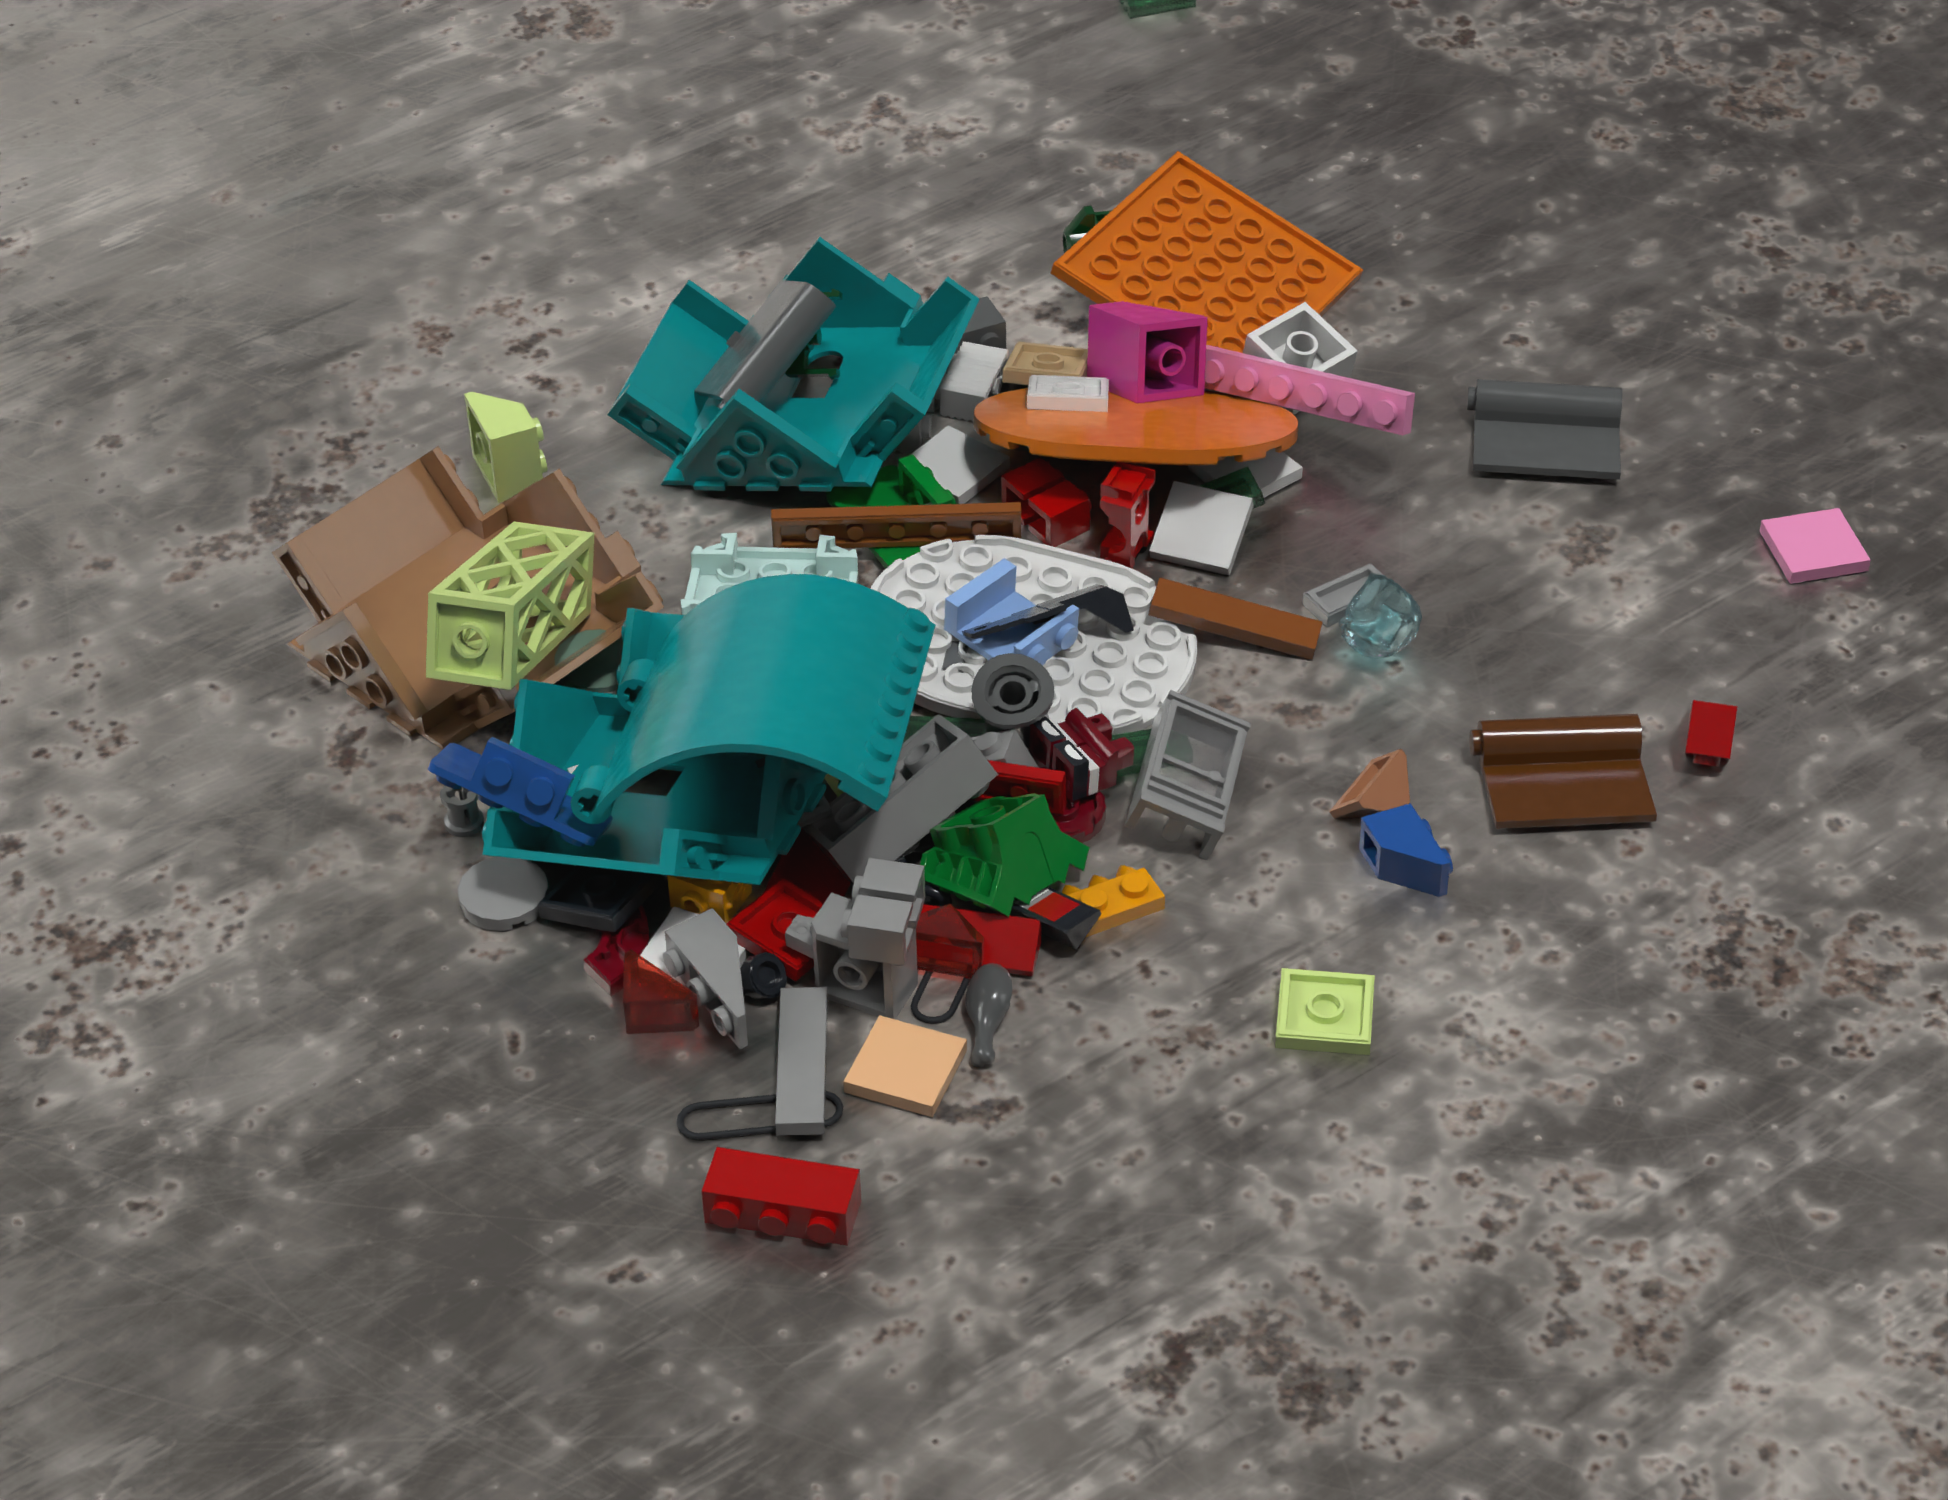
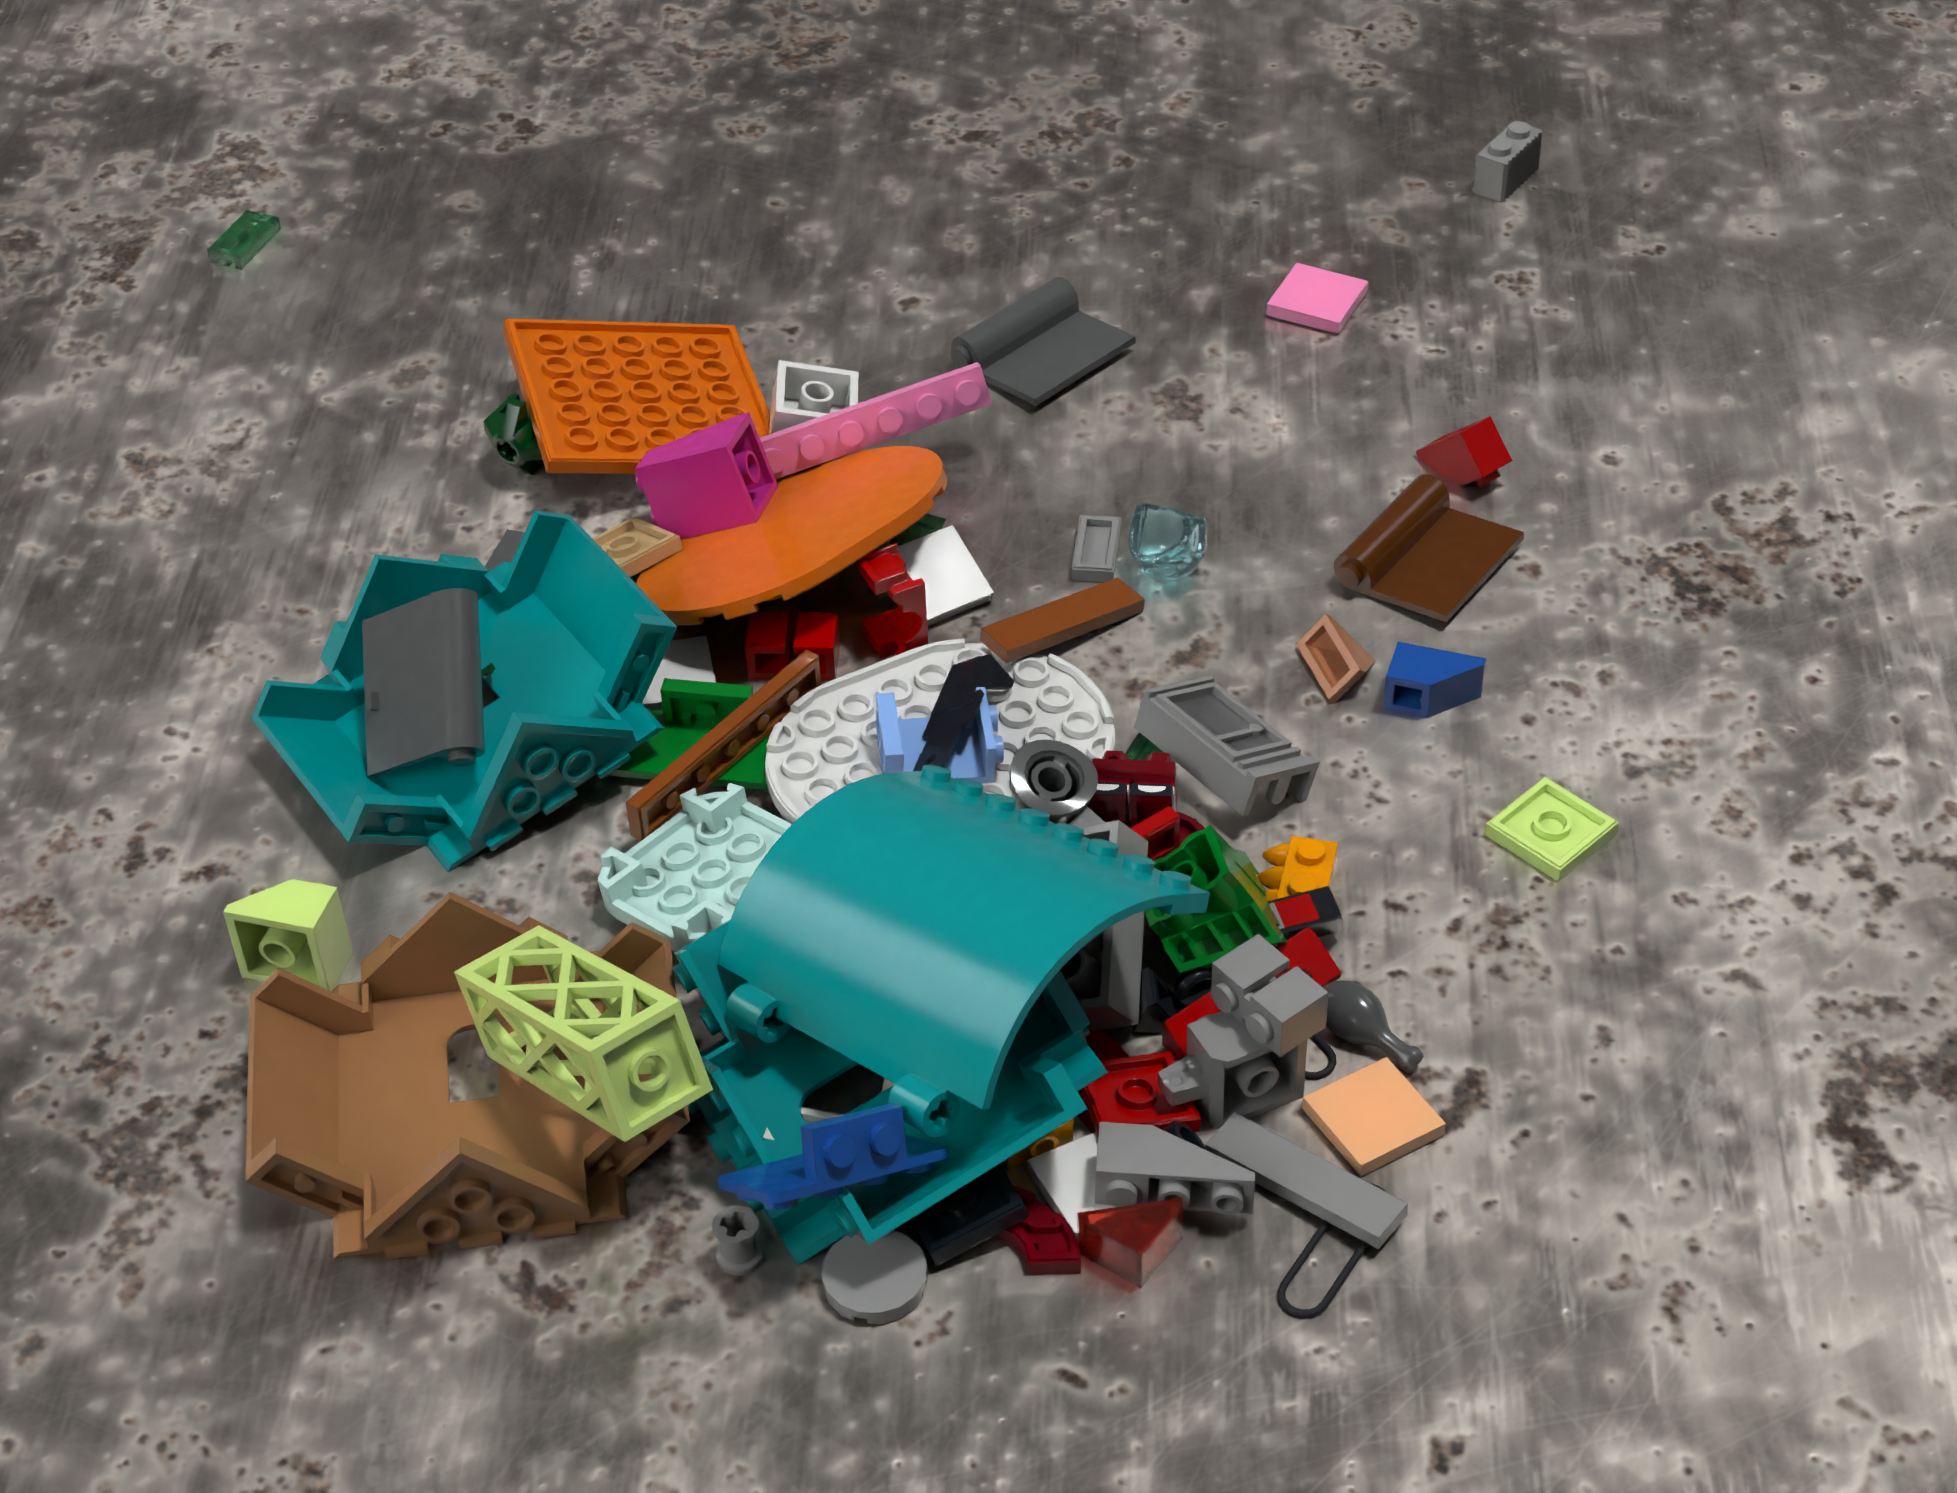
camera: 50 degrees left, 0 degrees up
red brick [701,1147,861,1246] -> none
white tile [1027,375,1109,412] -> none

